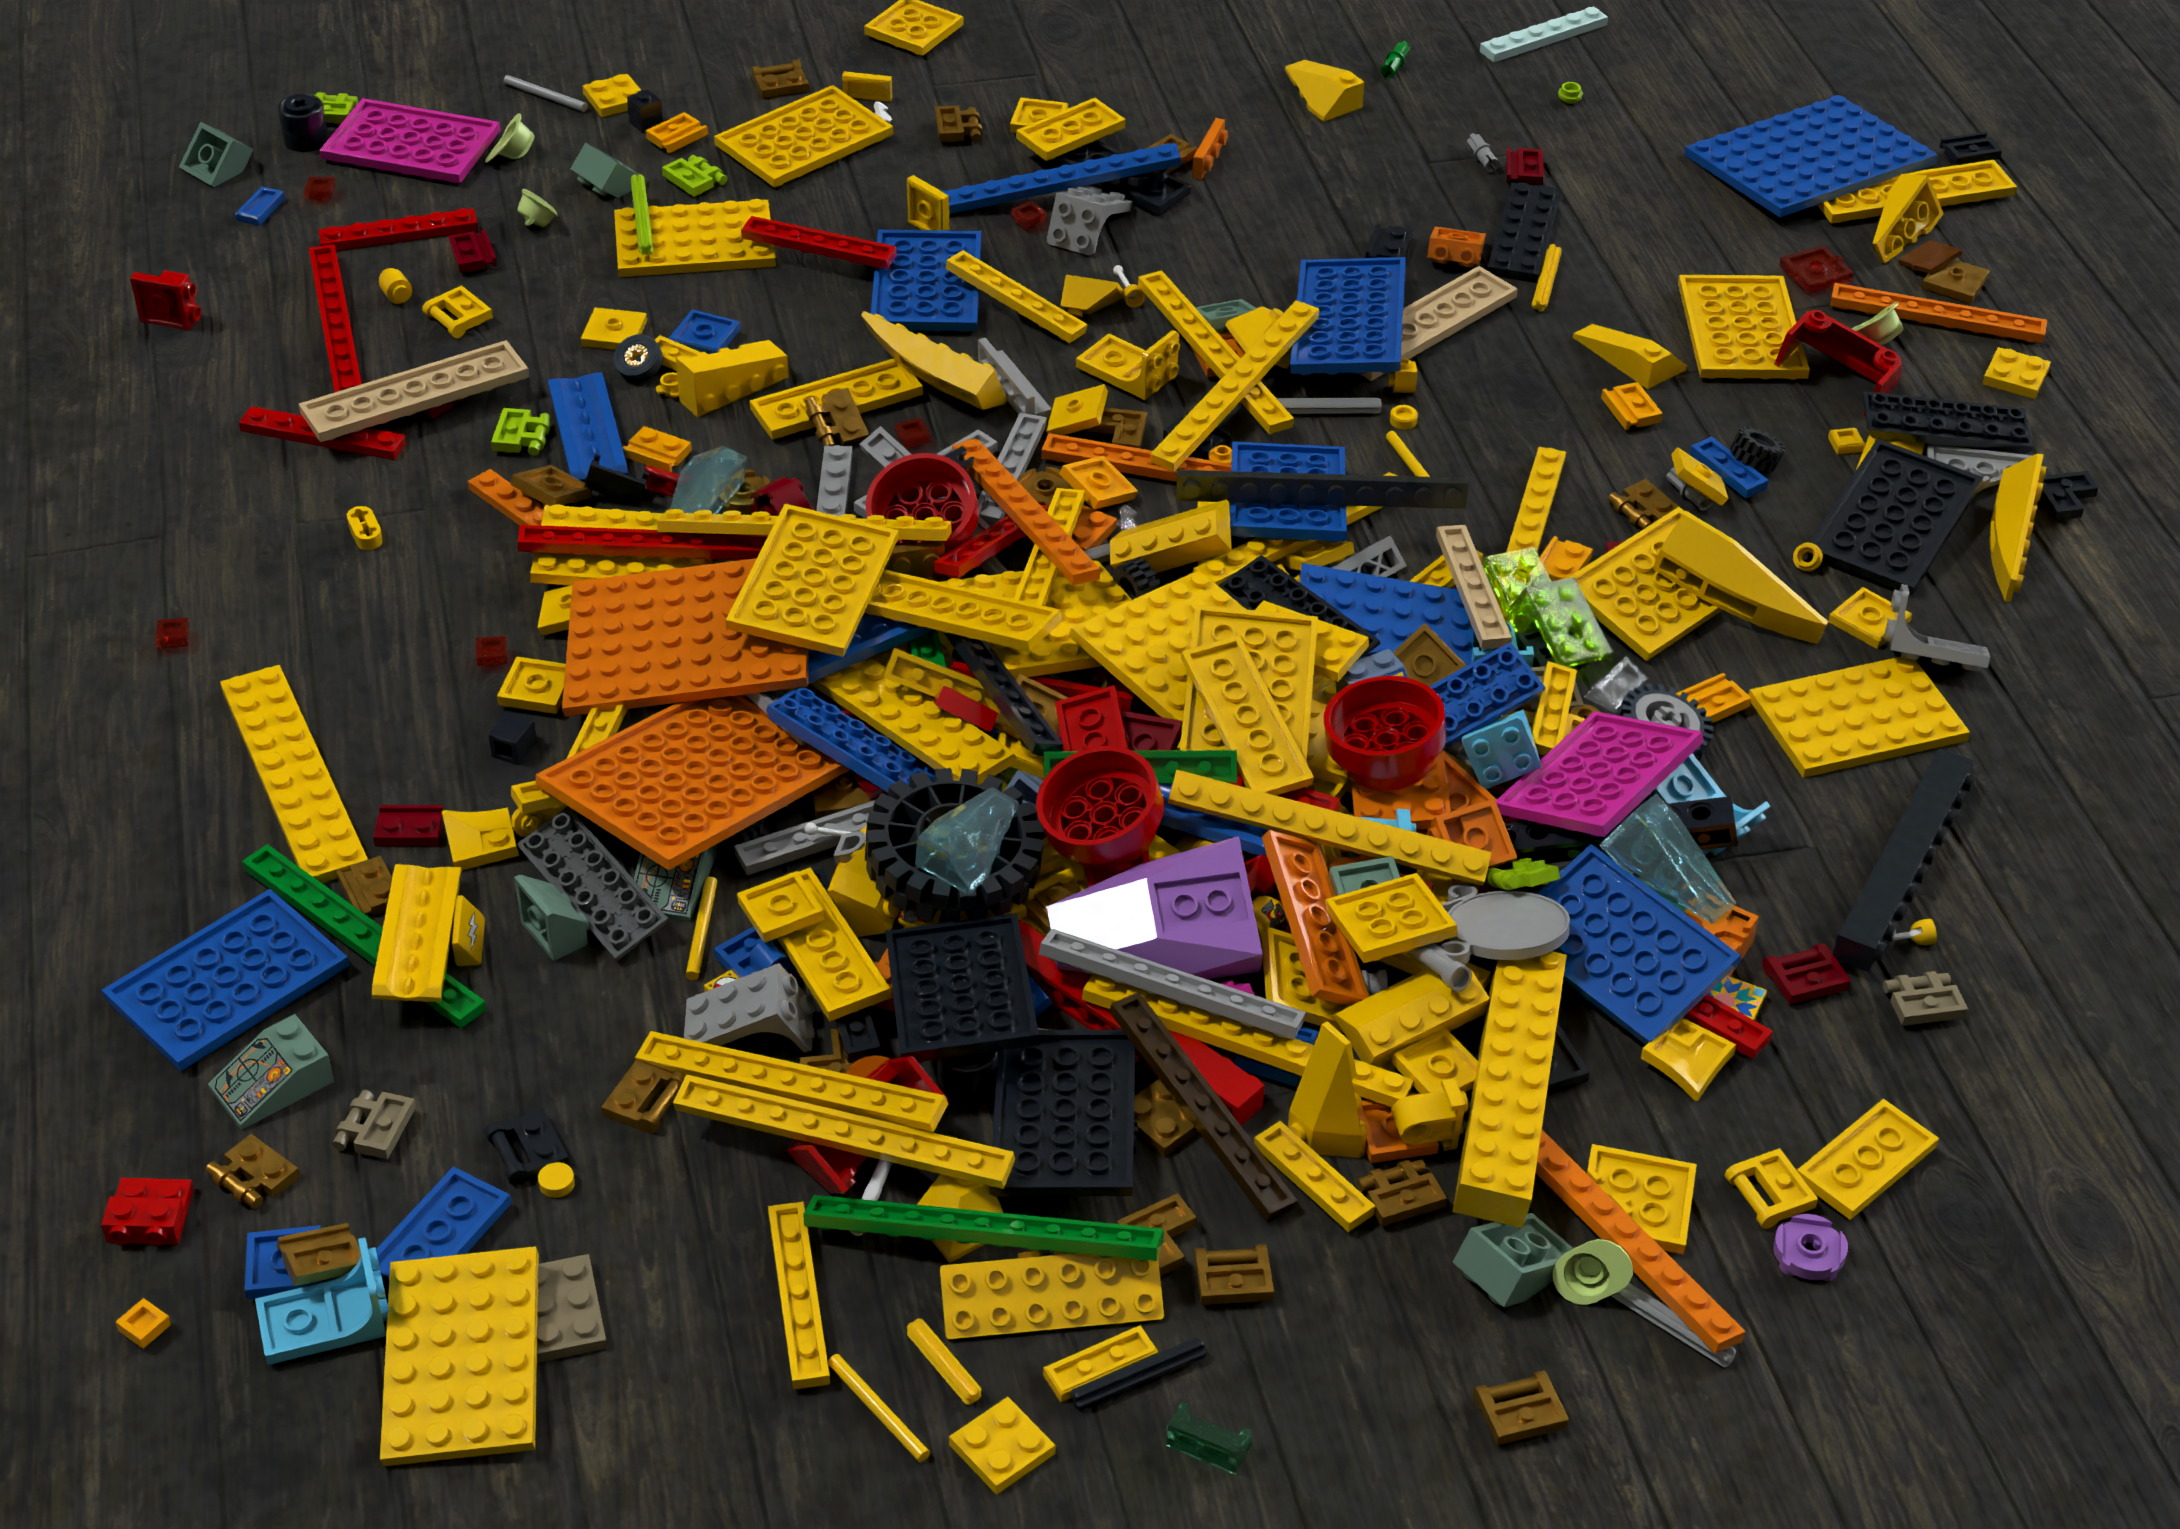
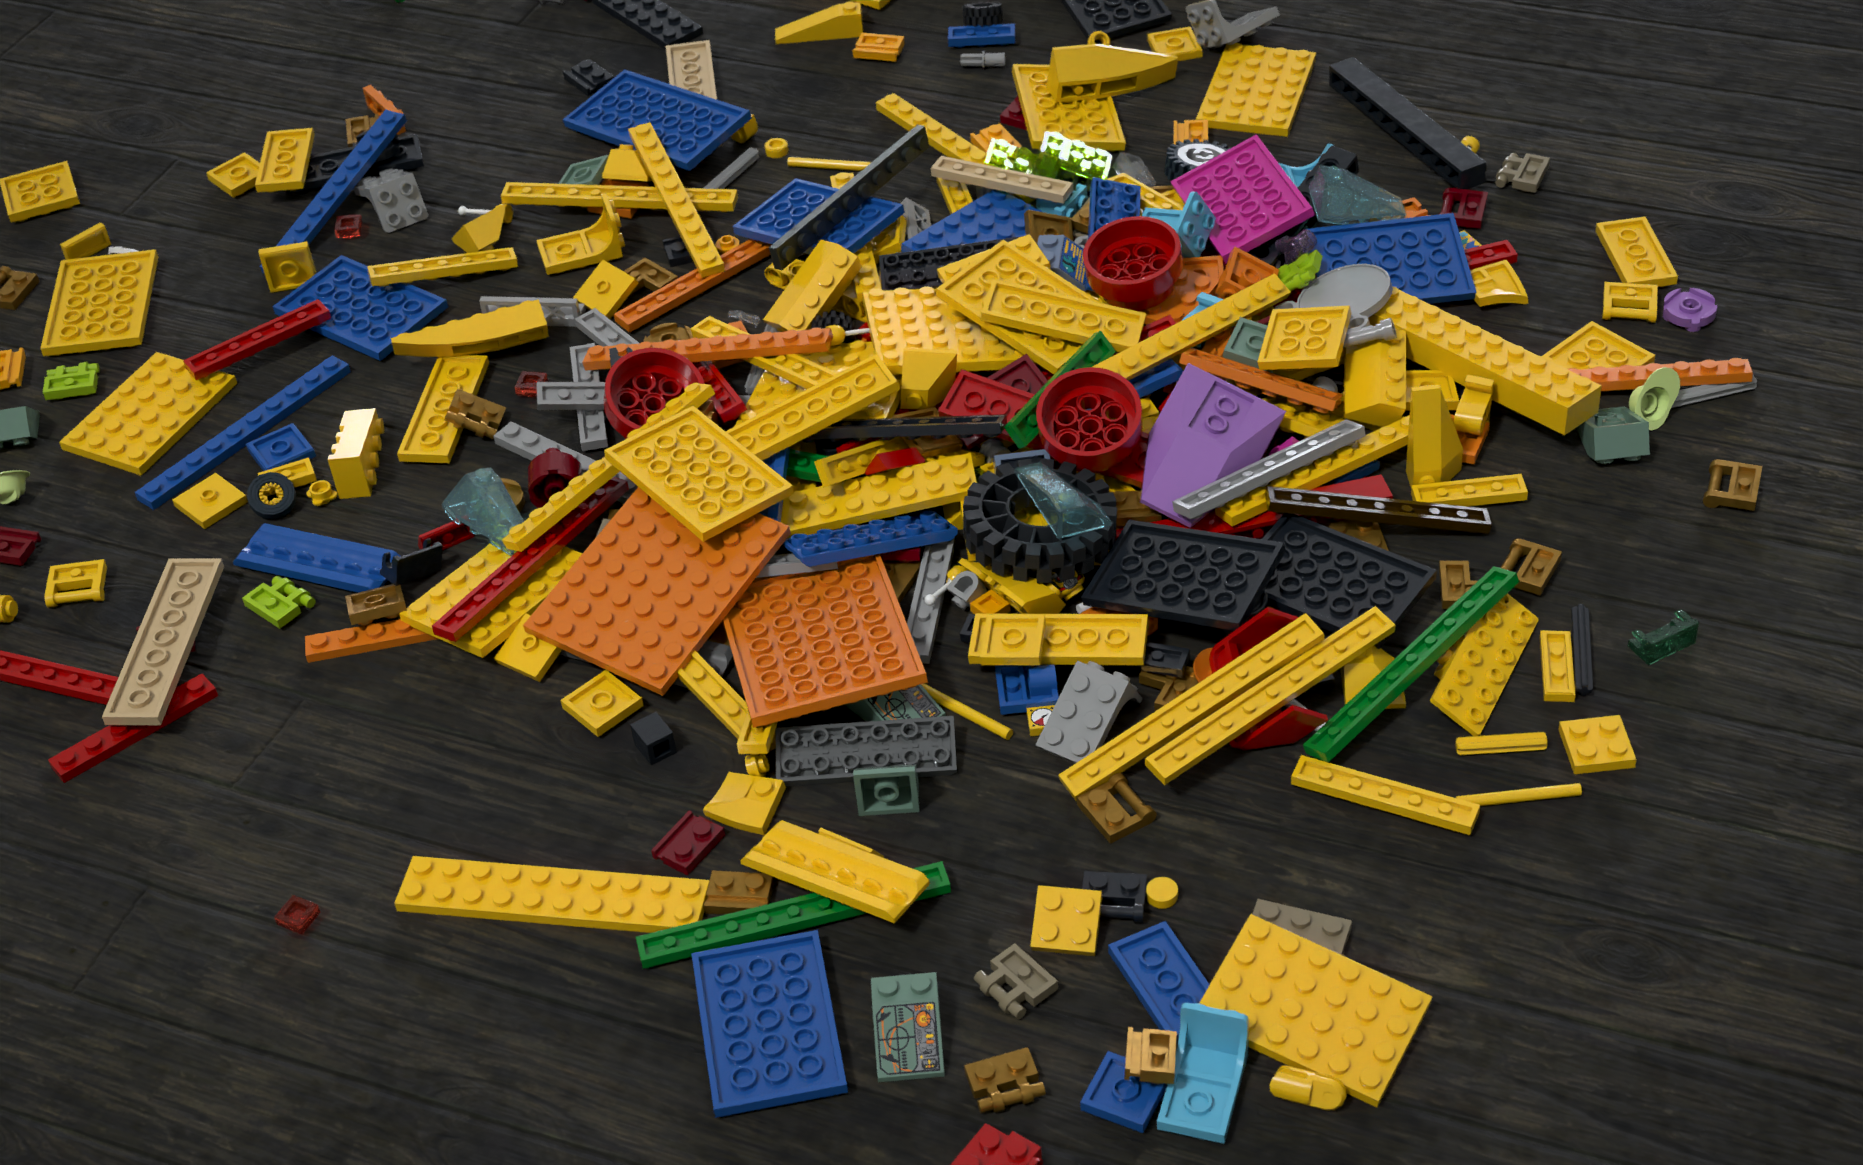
camera: 50 degrees left, 0 degrees up
yellow beam [347,506,383,550] -> none
clear red plate [476,636,508,667] -> none
light orange plate [622,426,692,472] -> none
lime axle [630,174,653,255] -> none
pearl gold plate [935,105,983,143] -> none
light orange plate [1059,456,1138,510] -> none
yellow wedge [1285,60,1365,122] -> none
pearl gold plate [1357,1159,1447,1226] -> none
orange plate [1427,227,1486,267] -> none
yellow axle [1532,244,1562,312] -> none
pearl gold plate [1608,479,1682,530] -> none
yellow plate [1671,447,1728,506] -> none
none -> blue plate [135,355,351,510]
none -> yellow hinge [826,325,870,346]
none -> yellow slope [901,347,957,410]
none -> yellow plate [1030,885,1102,956]
none -> yellow arm [1270,1065,1347,1110]
none -> clear purple plate [1275,229,1317,265]

